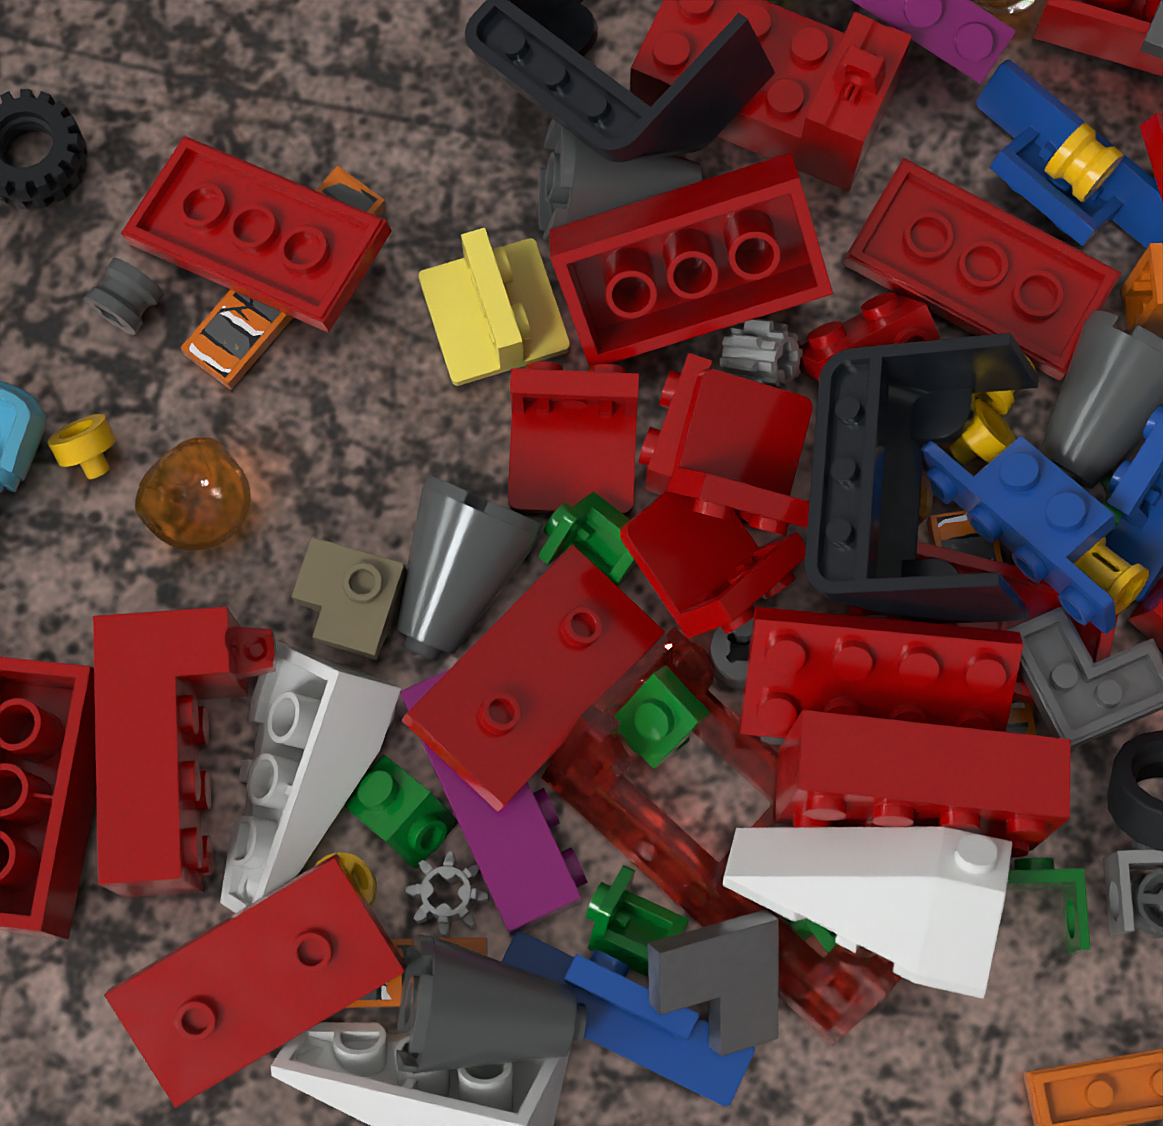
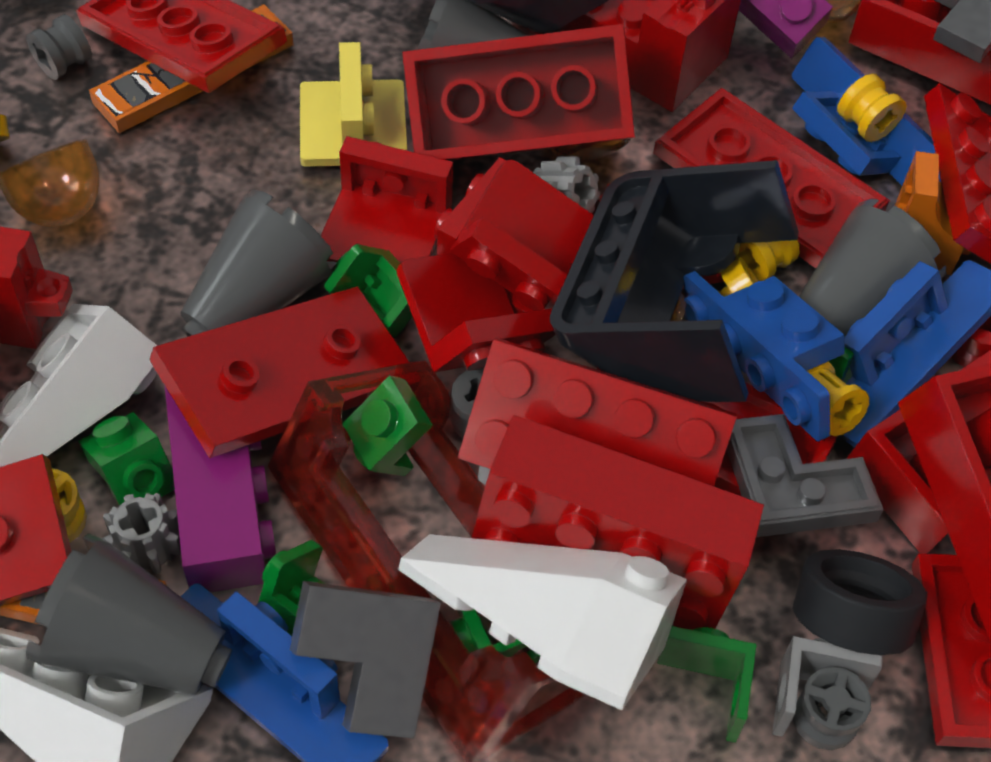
camera: 10 degrees right, 20 degrees down
dark tan brick [291,537,406,660] -> none

